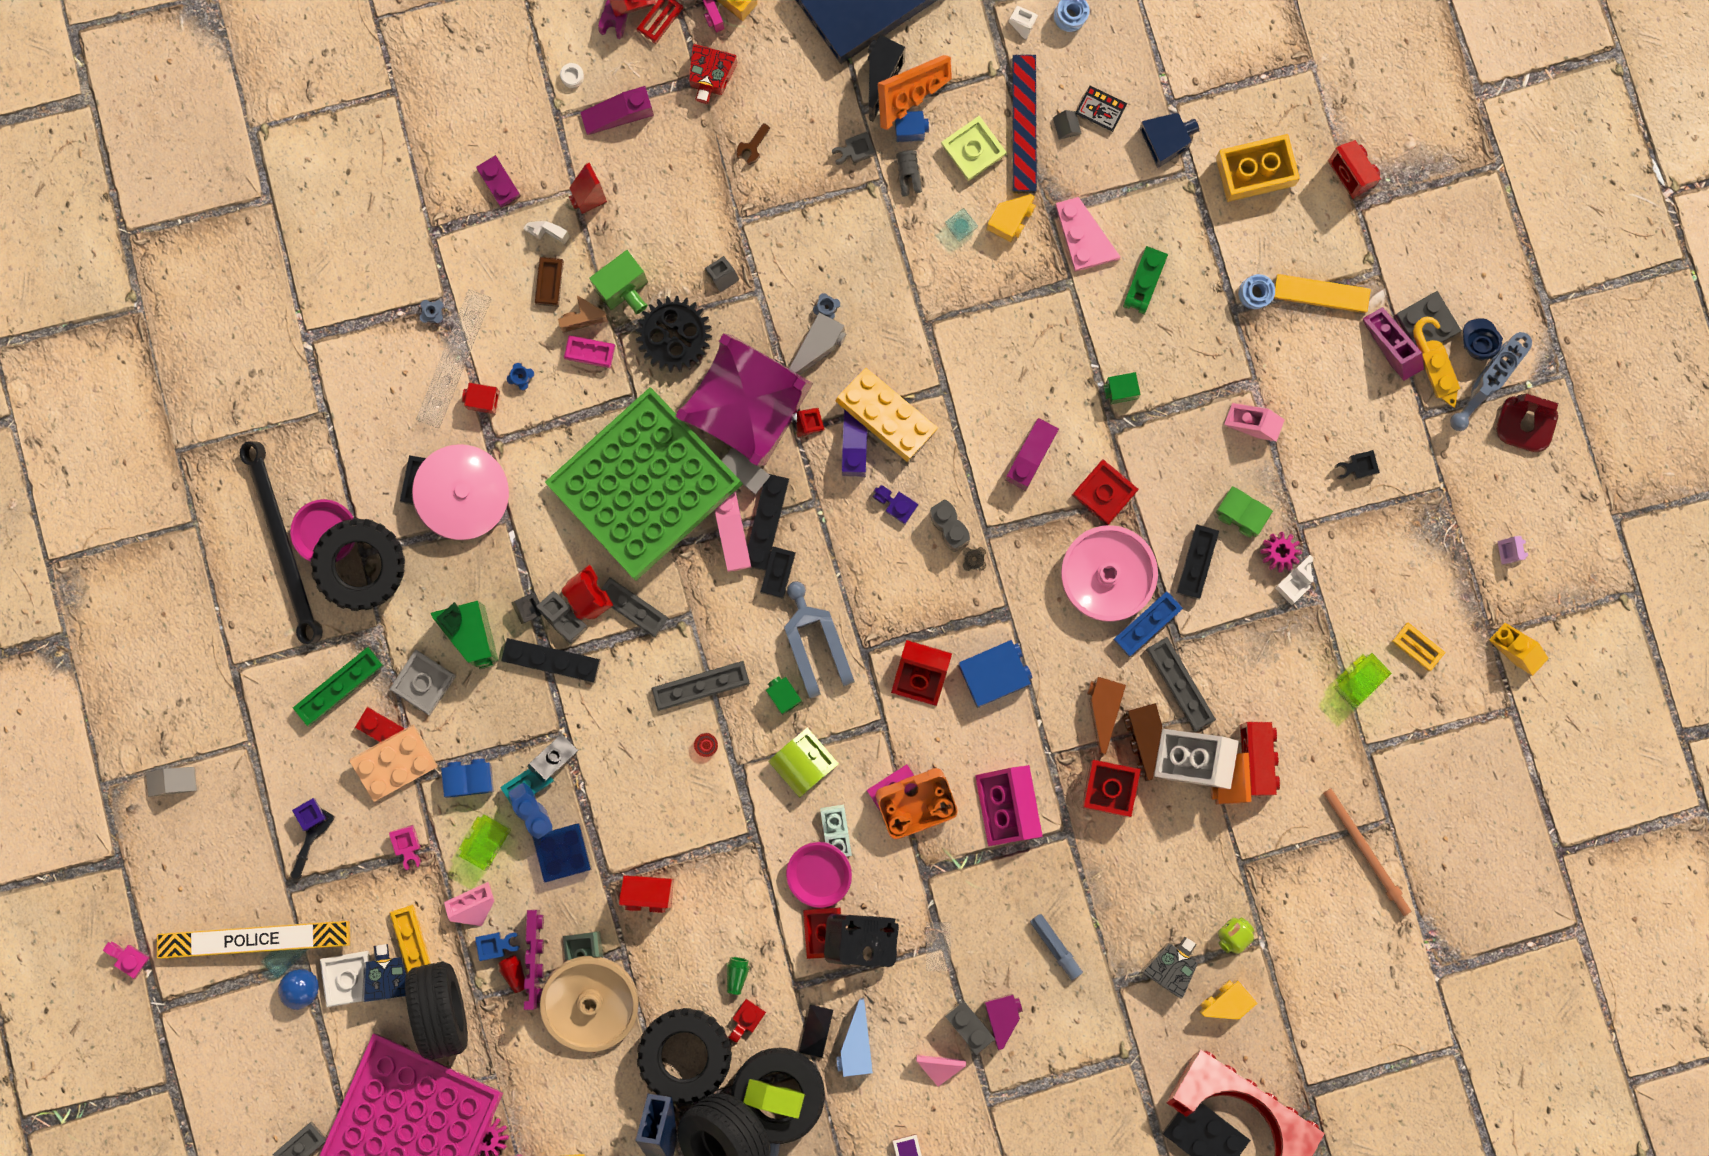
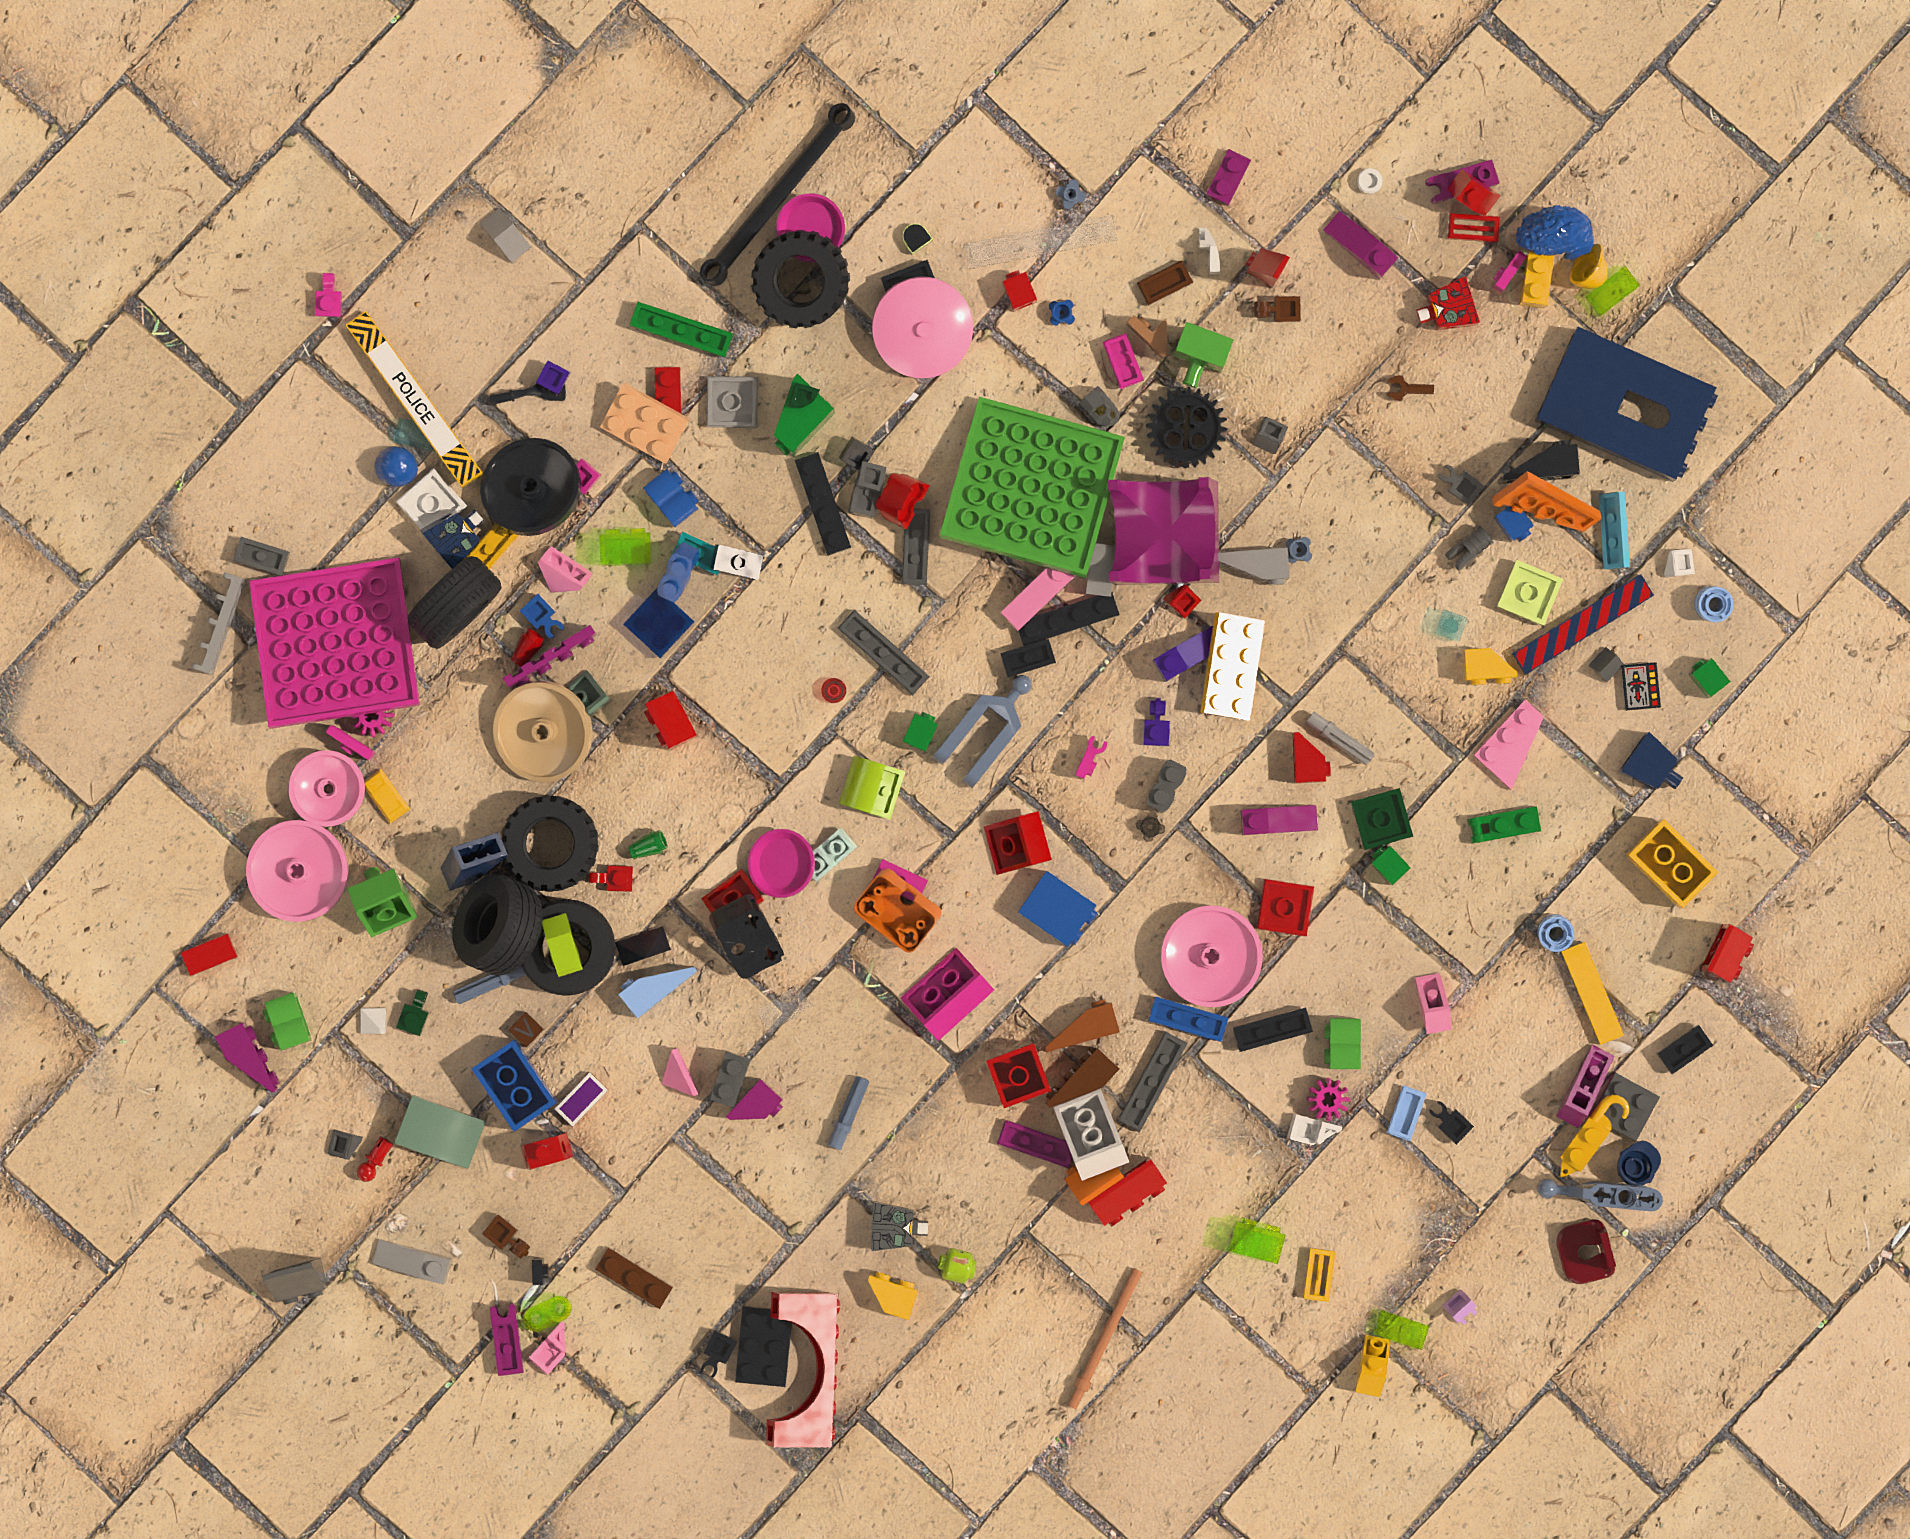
camera: 55 degrees right, 5 degrees up
none -> black dish [480,438,581,536]
none -> black tile [903,224,933,255]
none -> magenta tile [997,1120,1073,1169]
none -> dark pink plate [1075,736,1107,779]
none -> dark grey rock [1079,386,1119,427]
none -> reddish brown plate [1252,296,1301,322]
none -> red slope [1292,732,1331,784]
none -> light grey axle [1305,711,1374,765]
none -> dark green plate [1351,788,1414,850]
none -> clear neon green tile [1373,1310,1430,1350]
none -> light blue tile [1386,1085,1427,1141]
none -> medium azure plate [1599,492,1630,570]
none -> black plate [1656,1025,1714,1074]
none -> green brick [1689,658,1731,698]

